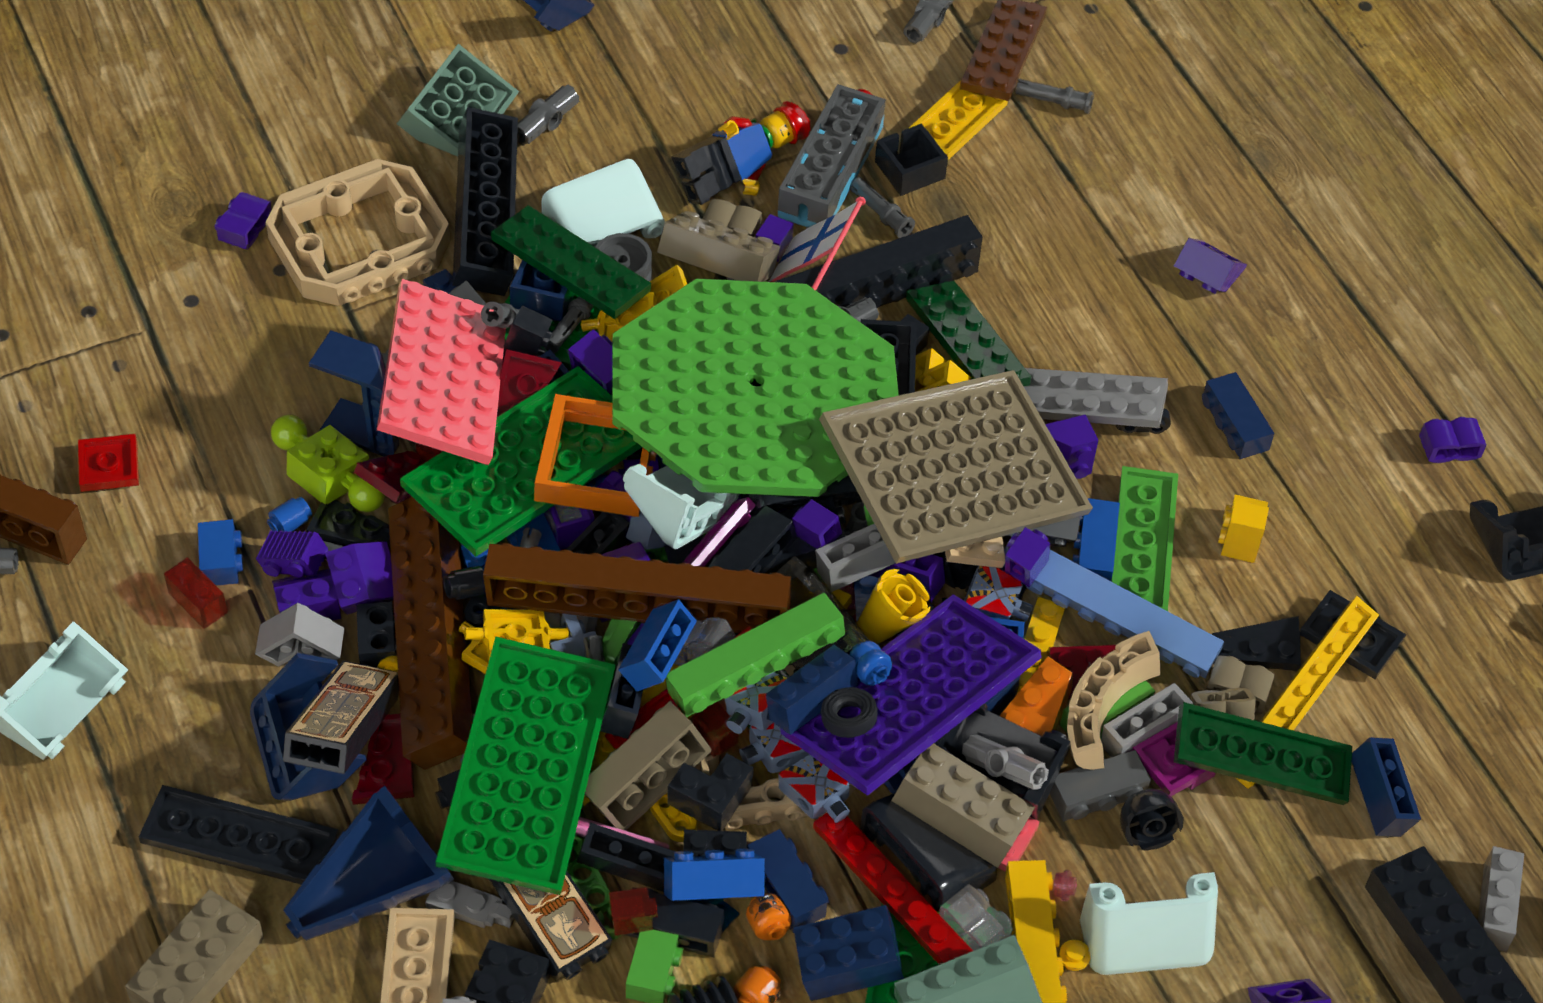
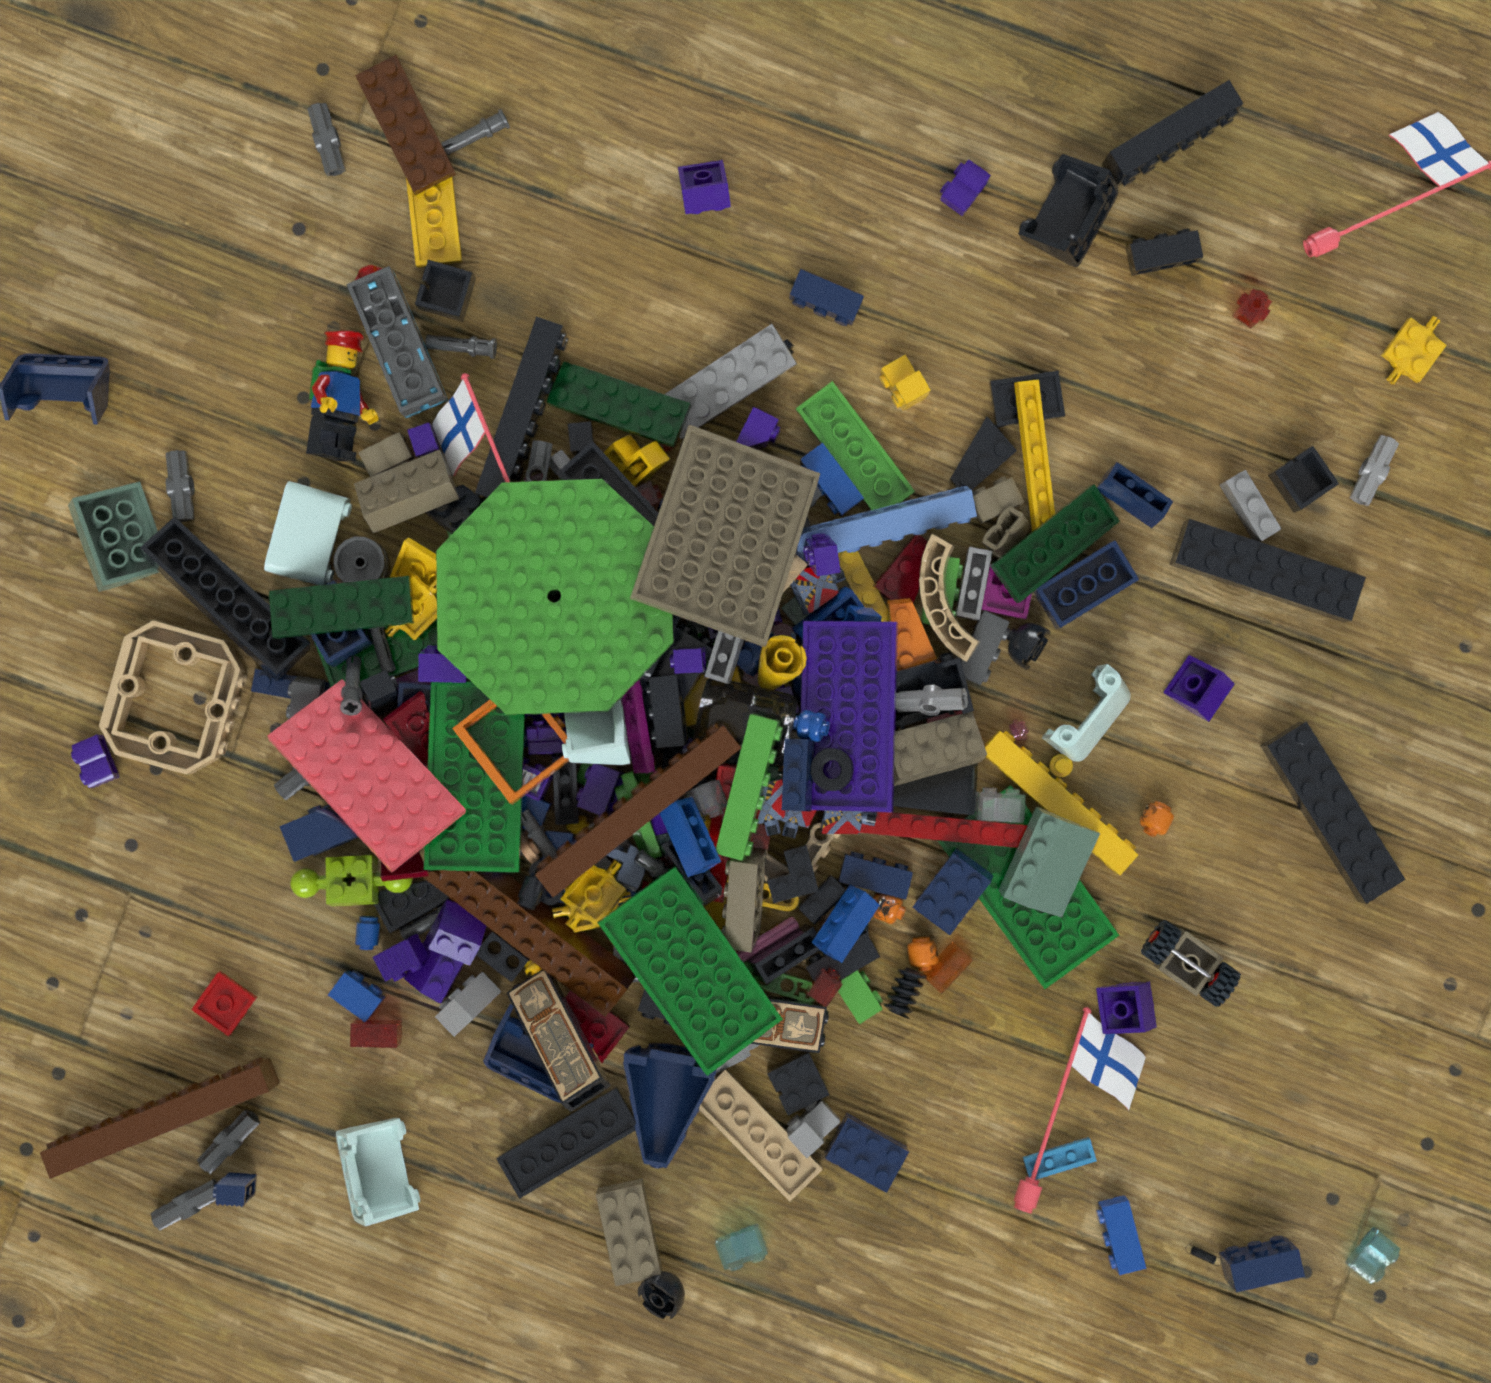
camera: 45 degrees left, 35 degrees up
none -> dark blue brick [1033,540,1139,629]

